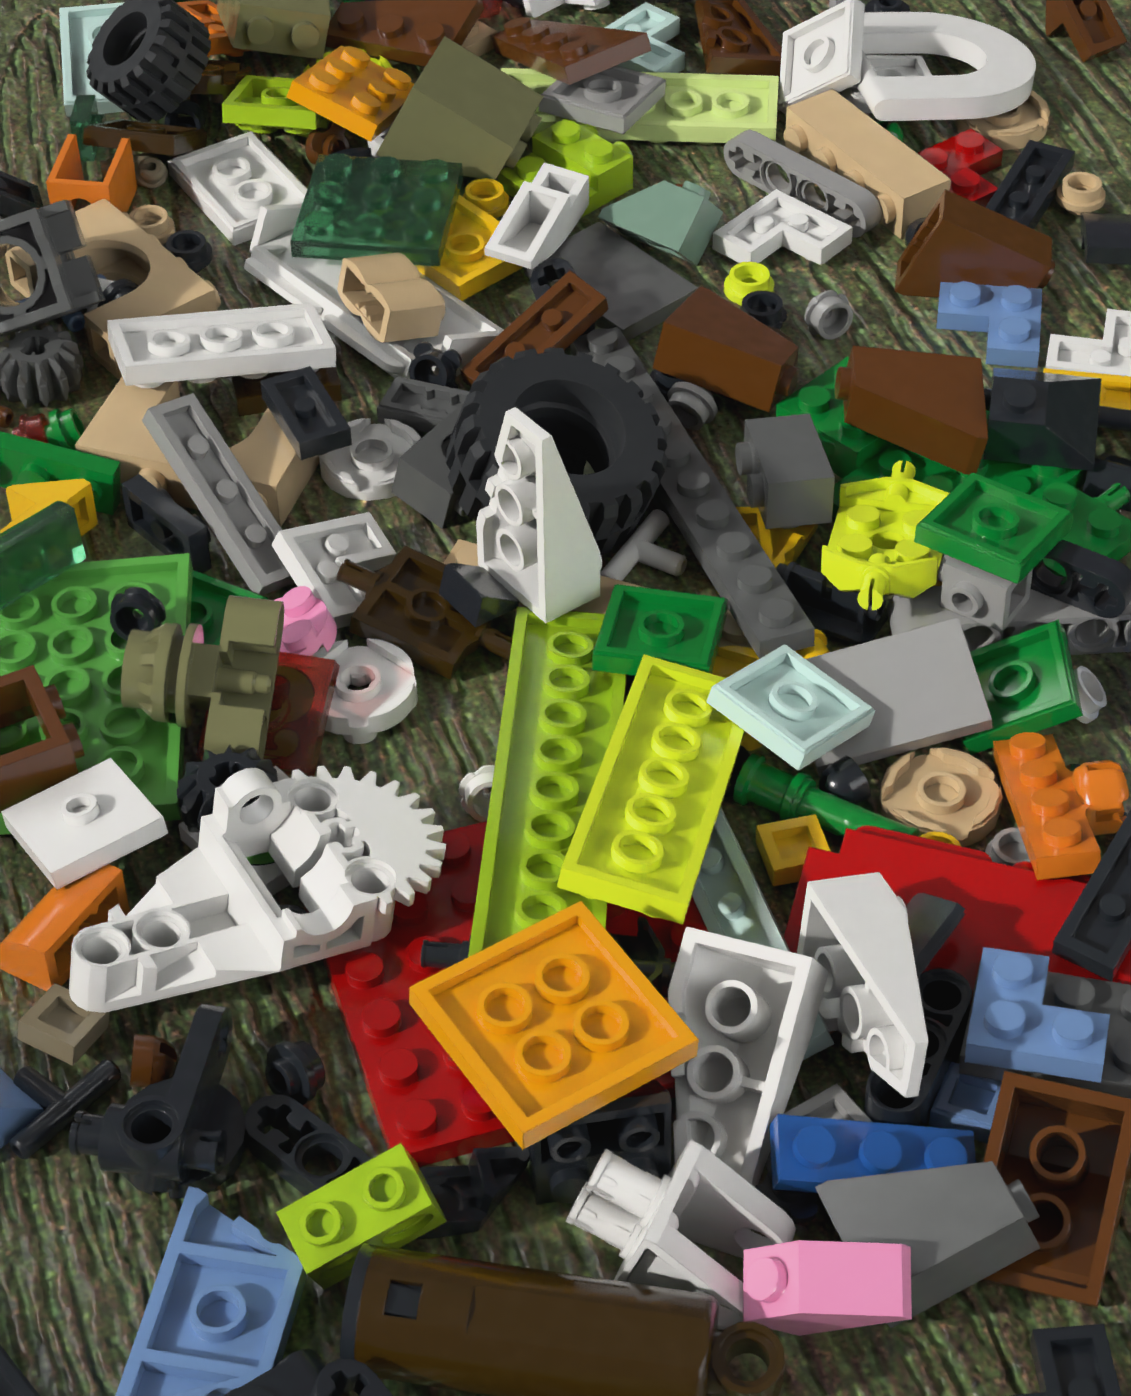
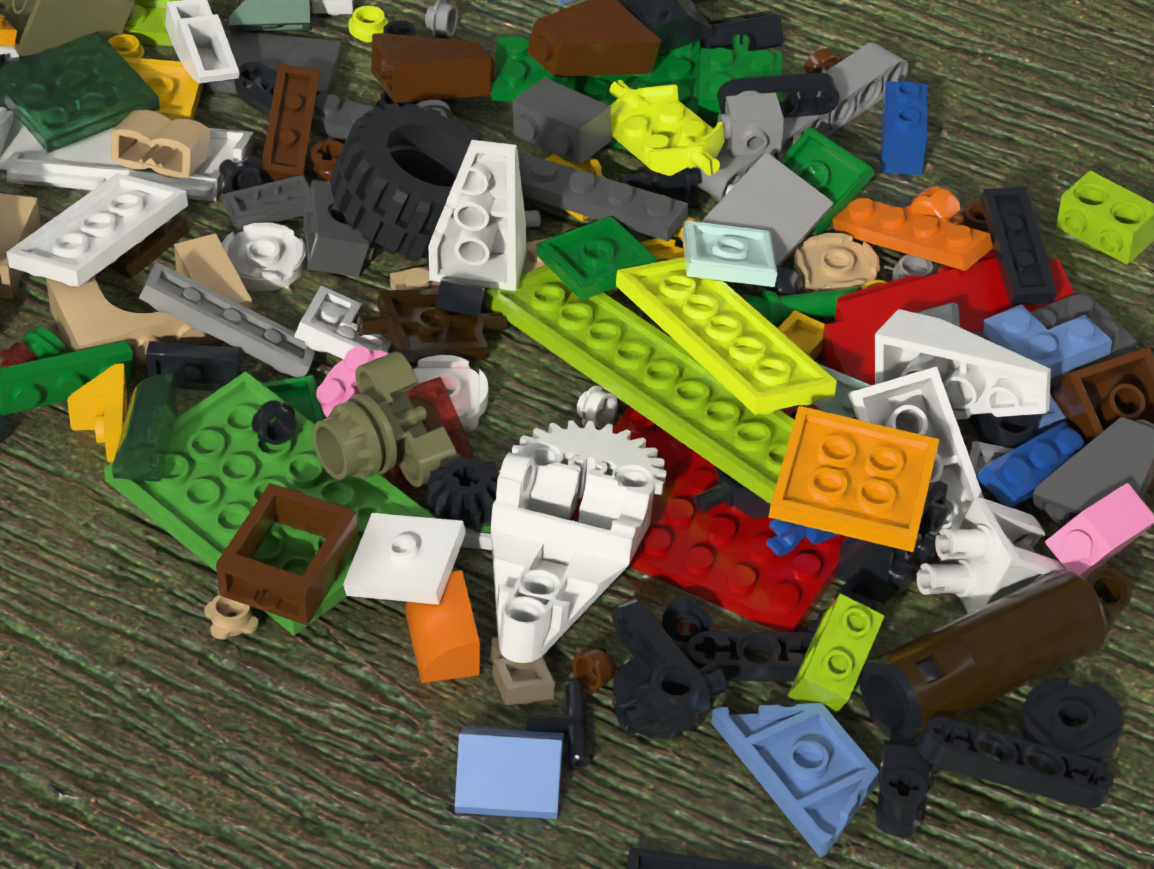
camera: 45 degrees left, 0 degrees up
black plate [260,366,352,460] -> none
green tile [914,473,1074,584] -> none

